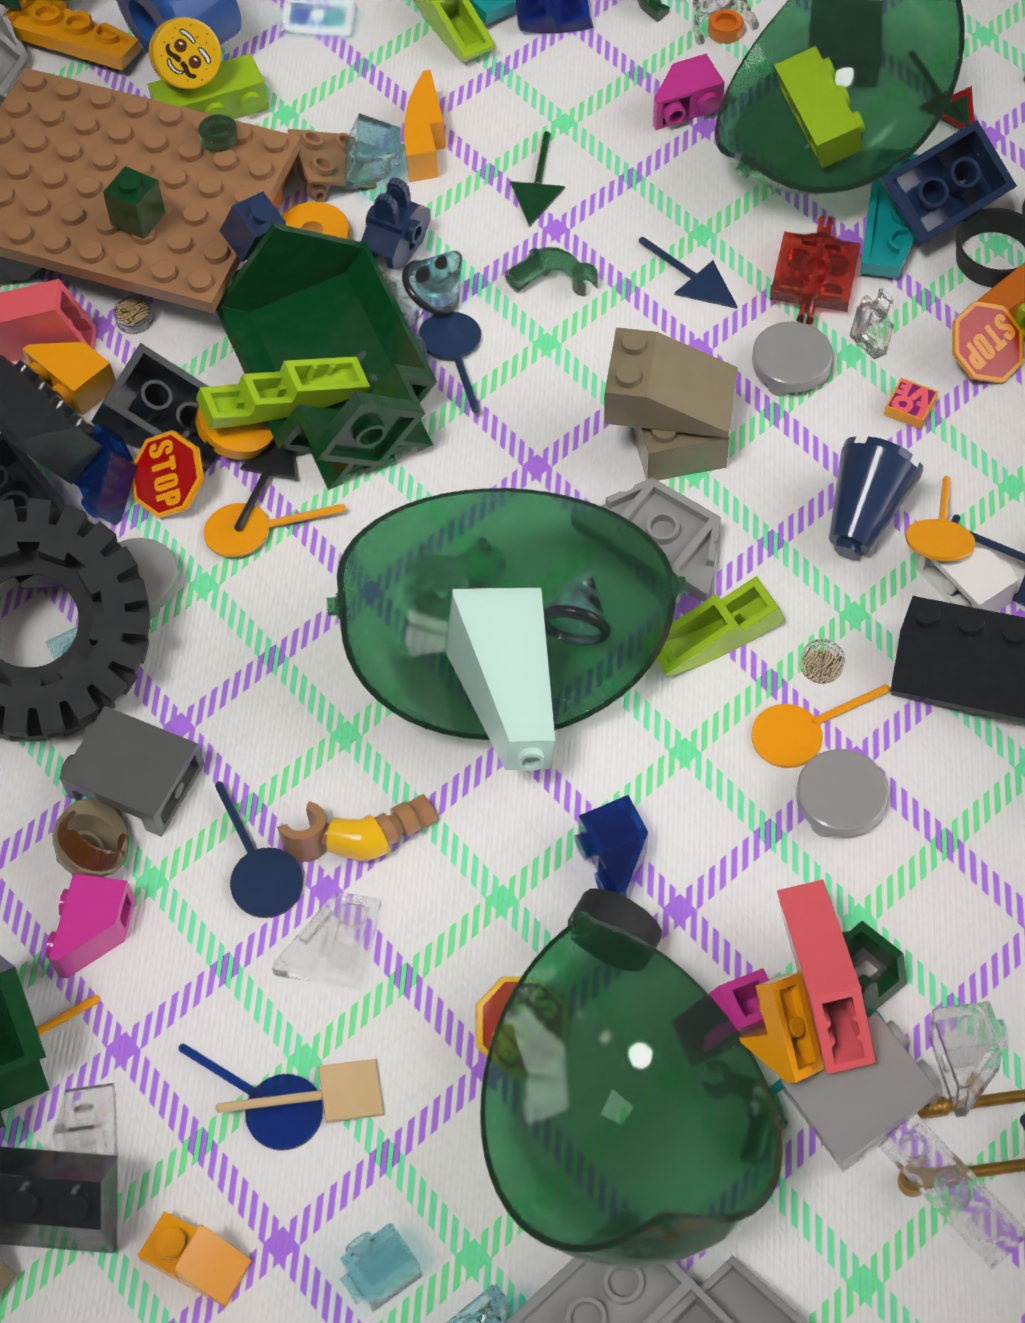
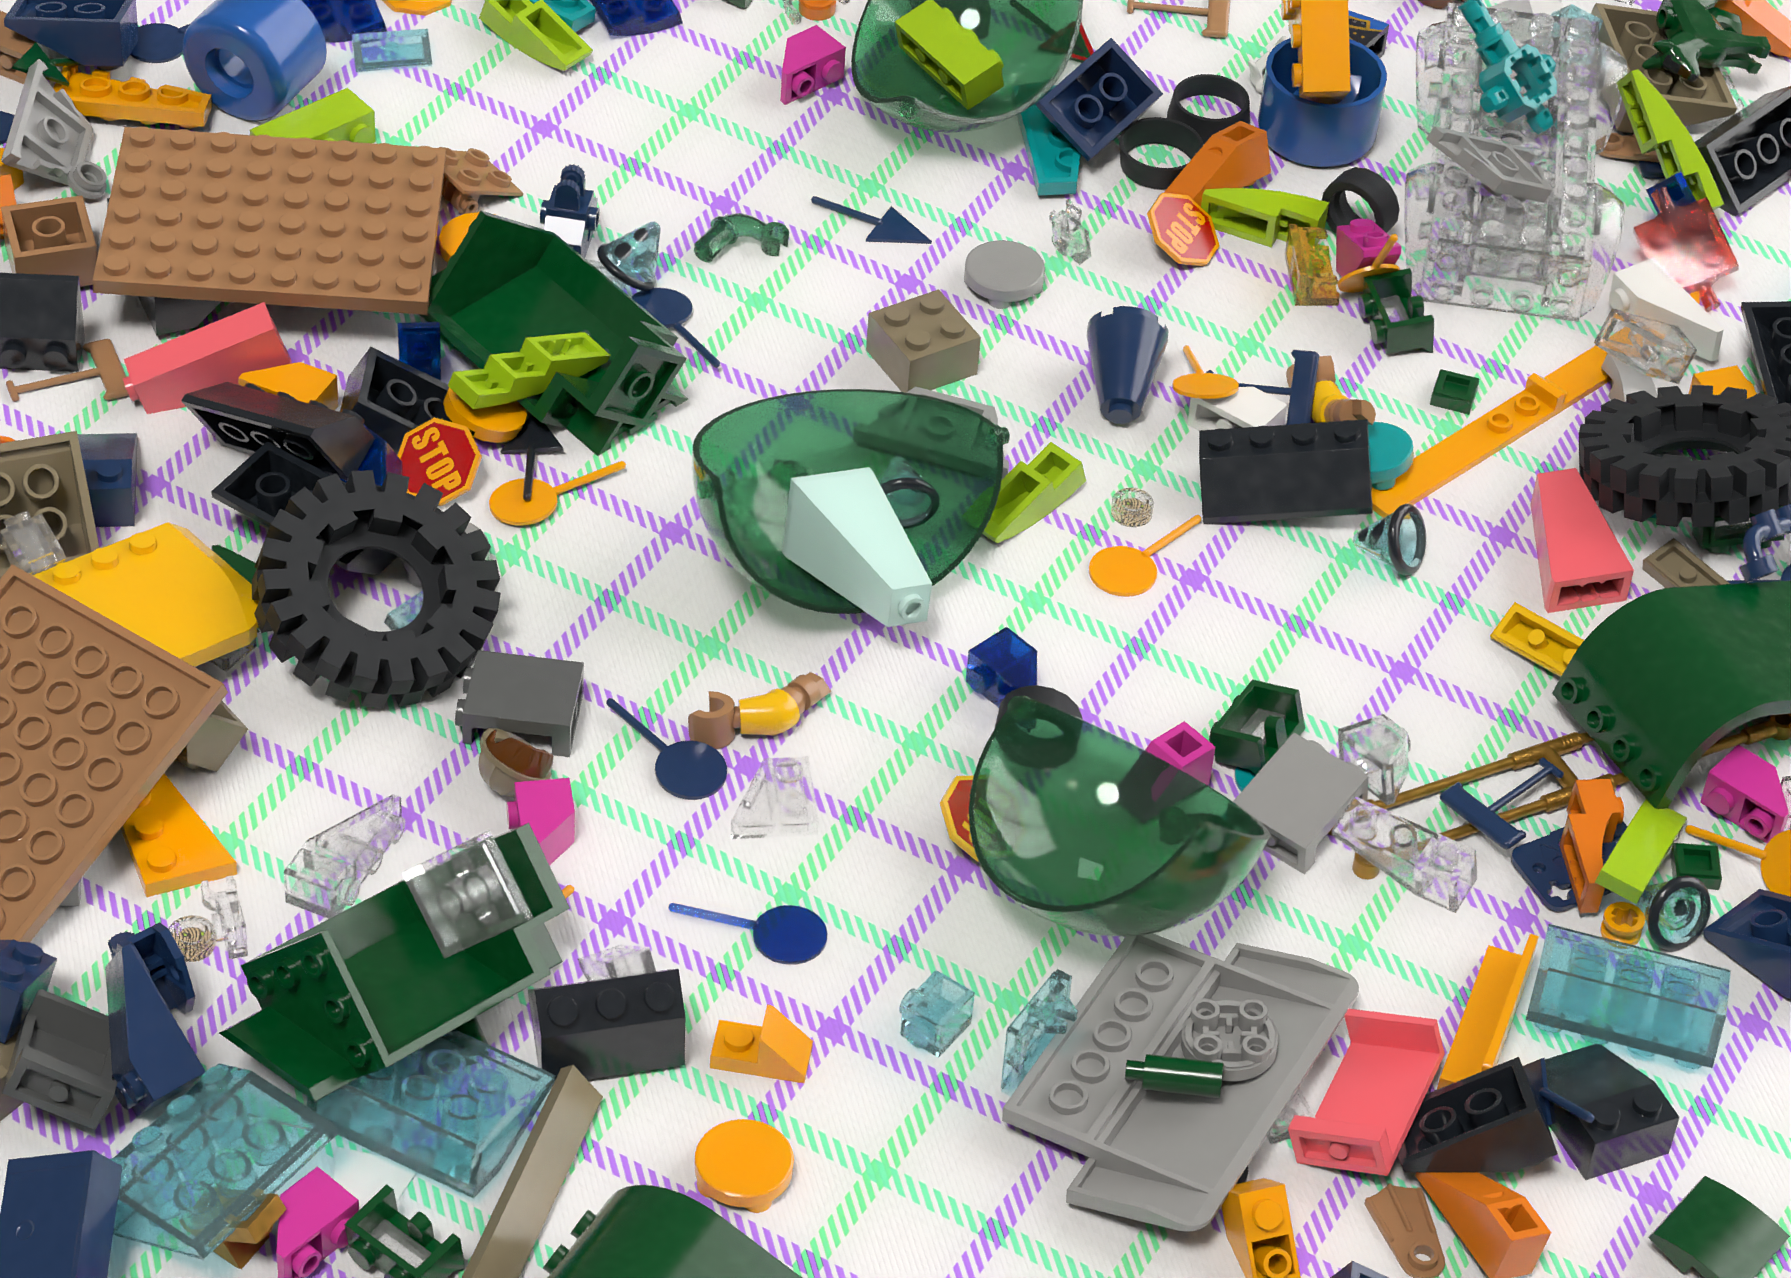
camera: 25 degrees left, 15 degrees down
dark green brick [103,166,165,239] -> none
tile [113,295,154,334] -> none
yellow head [149,17,221,90] -> none
clear green tile [198,114,238,152] -> none
tan piece [215,1059,384,1123] -> none
dark blue brick [219,191,286,262] -> none
clear light blue slope [344,113,405,190] -> none
light orange slope [404,70,446,182] -> none
dark green piece [510,131,565,228] -> none
dark tan slope [604,327,738,438] -> none
light orange slope [739,972,824,1083] -> none
clear red plate [770,215,861,325] -> none
coral slope [777,879,876,1074] -> none
light grey tile [796,749,889,837] -> none
tile [884,378,939,429] -> none
none -> clear blue slope [398,322,441,381]

